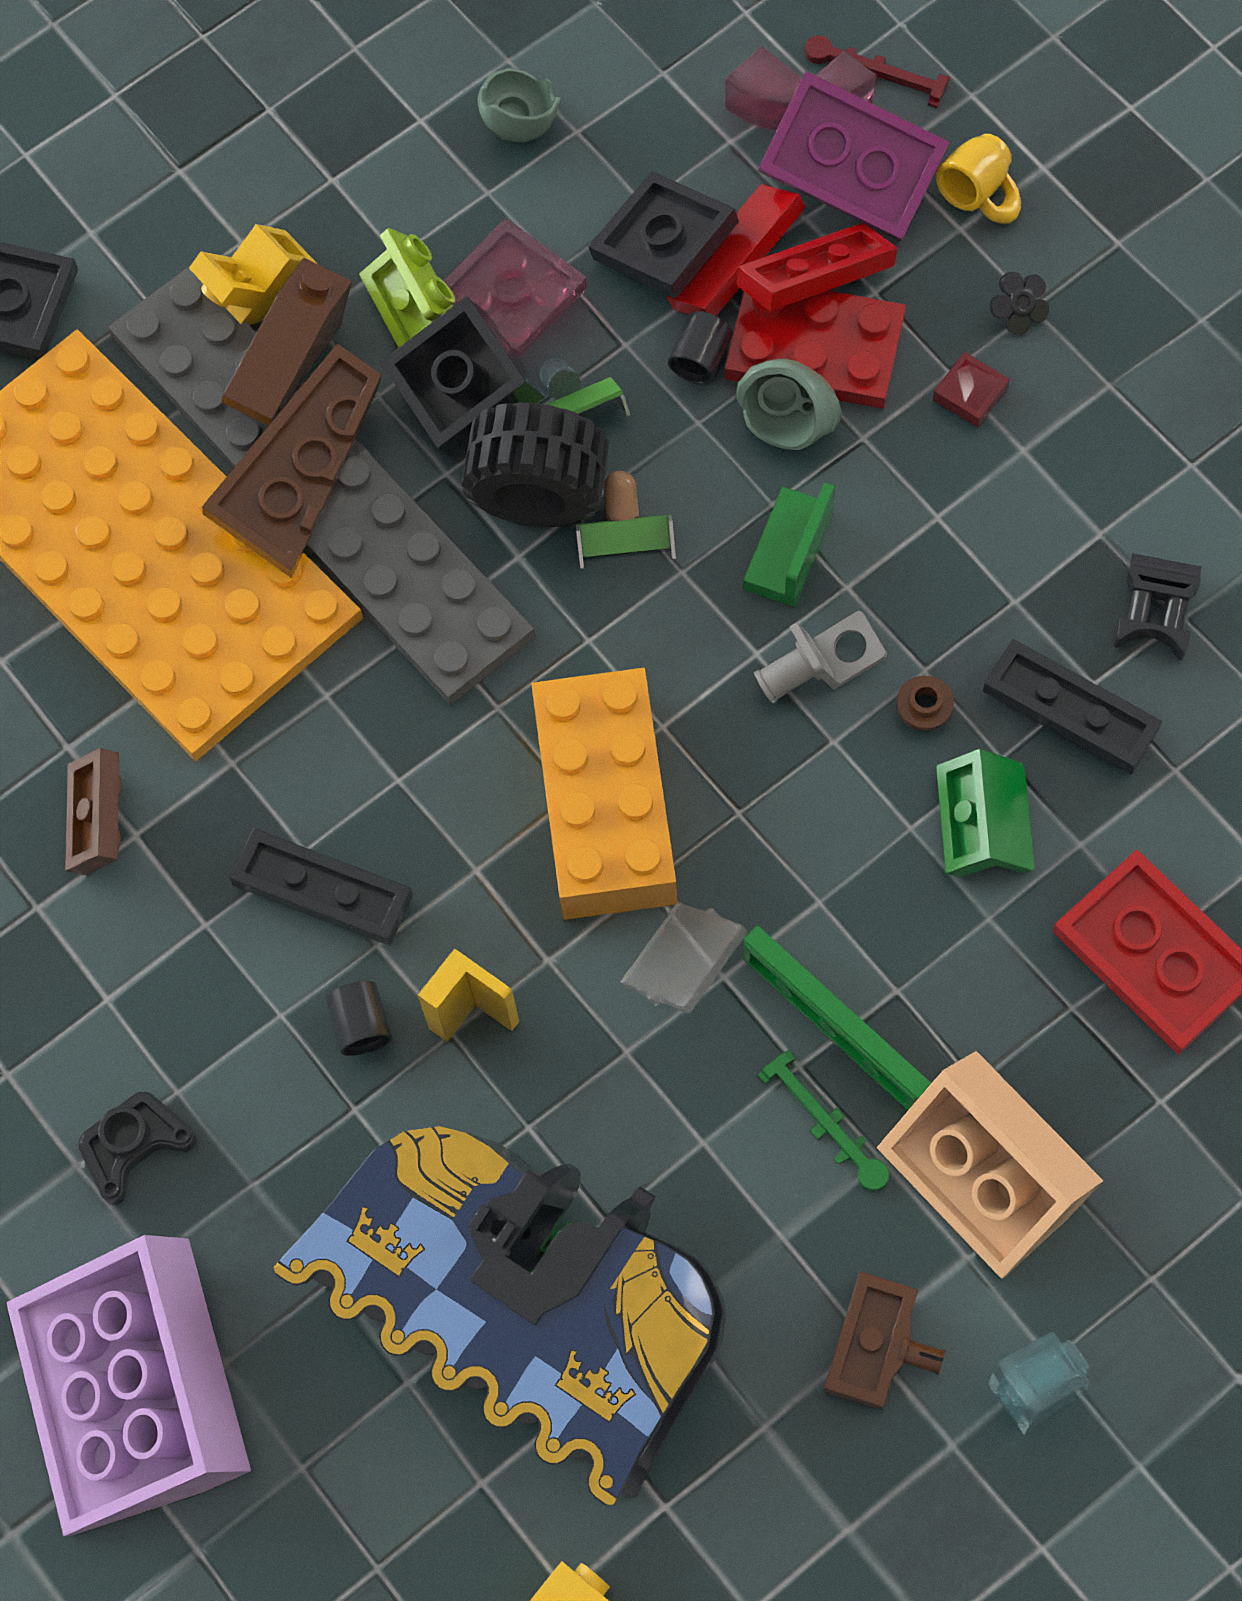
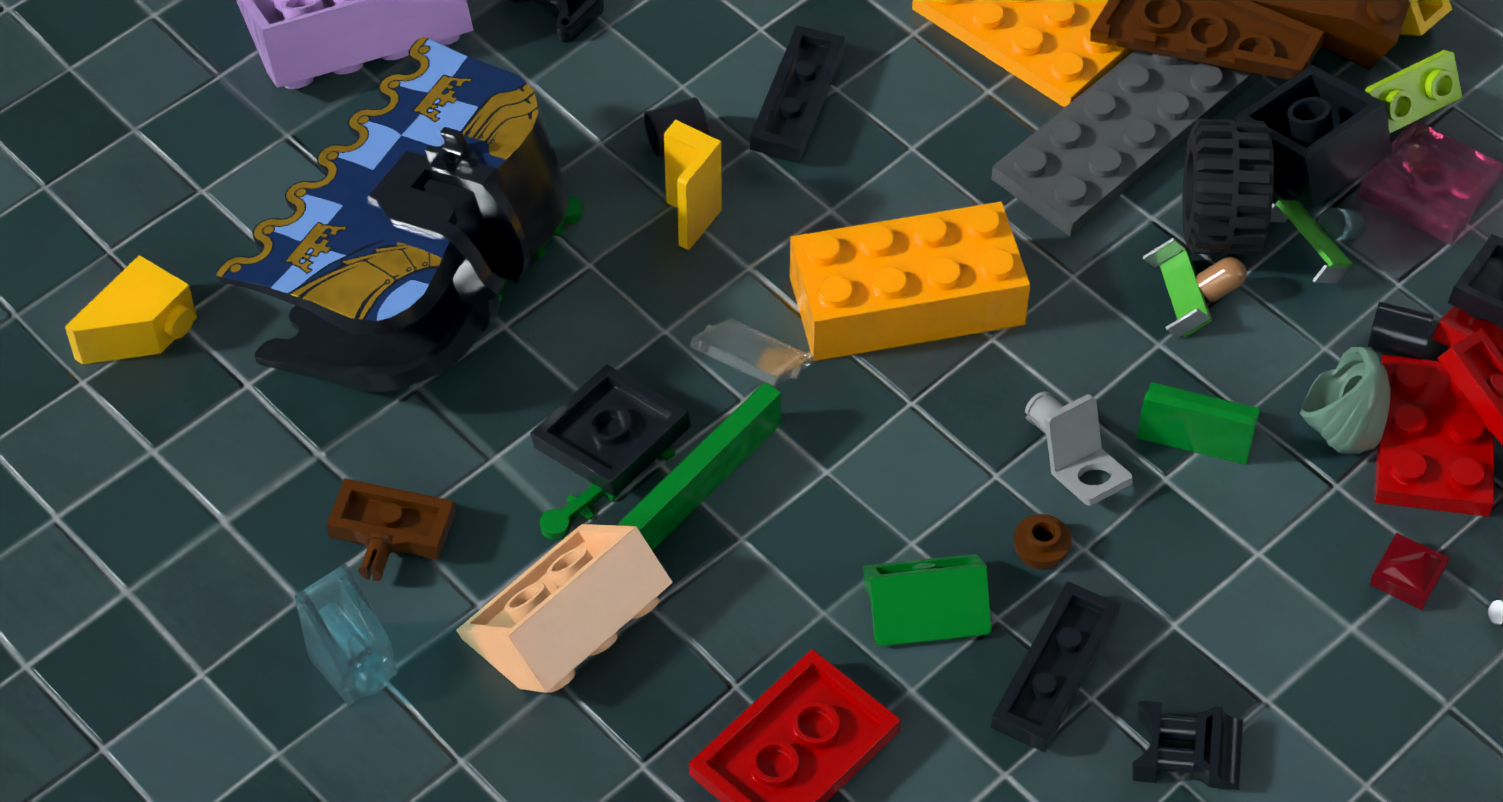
camera: 80 degrees right, 15 degrees down
none -> black plate [530,364,691,497]

